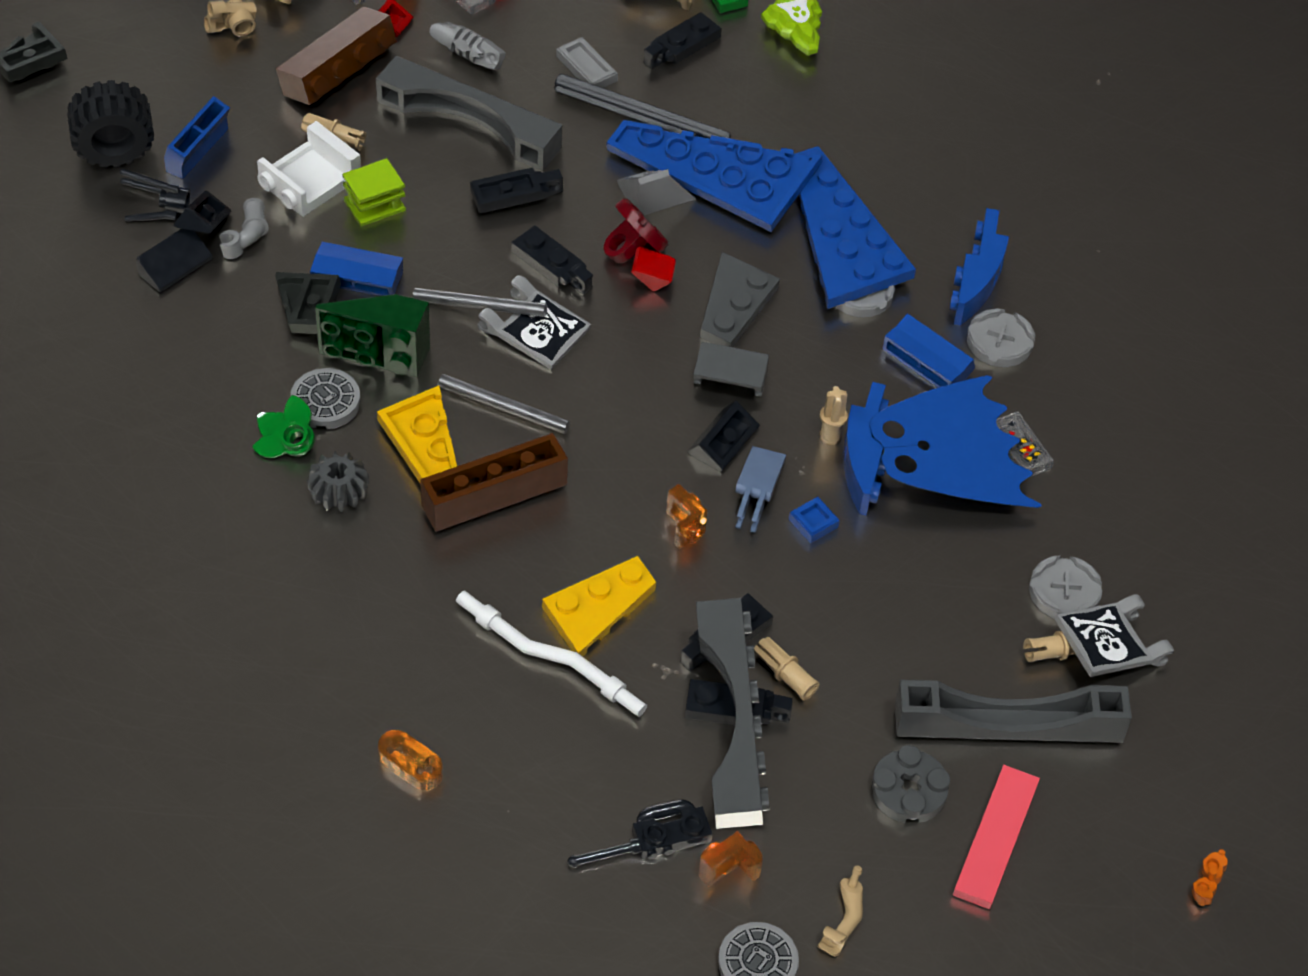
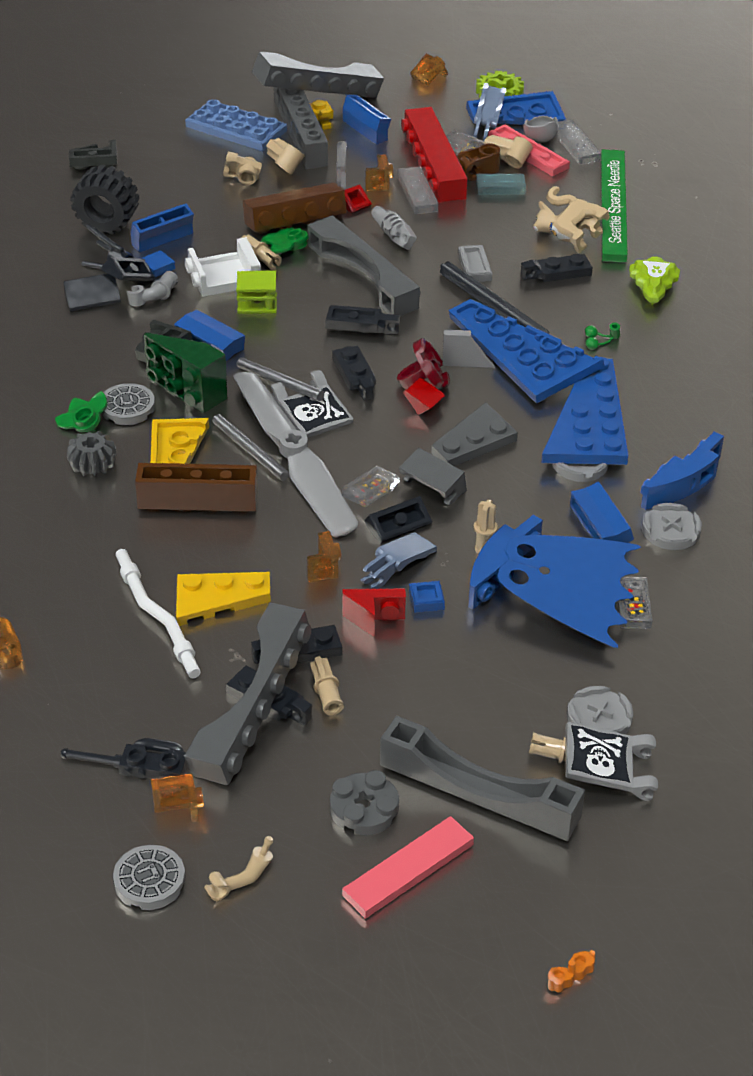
camera: 30 degrees right, 10 degrees down
none -> blue tile [142,250,175,277]
none -> light grey piece [233,372,359,538]
none -> green plate [260,228,309,254]
none -> clear tile [342,466,400,507]
none -> red slope [342,588,406,637]
none -> green piece [585,322,621,350]

